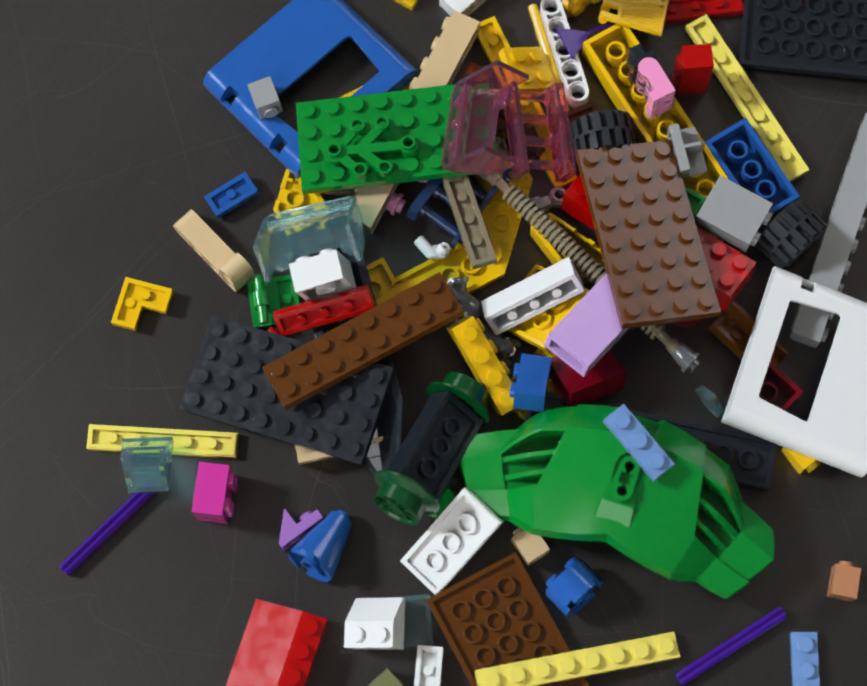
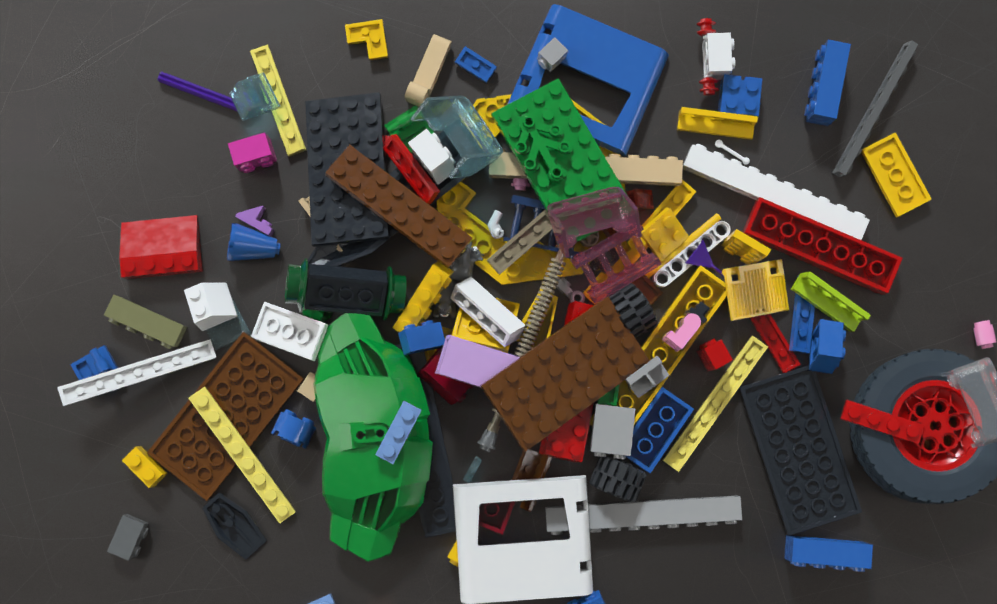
camera: 65 degrees right, 10 degrees up
dark purple axle [676,607,787,685] -> none

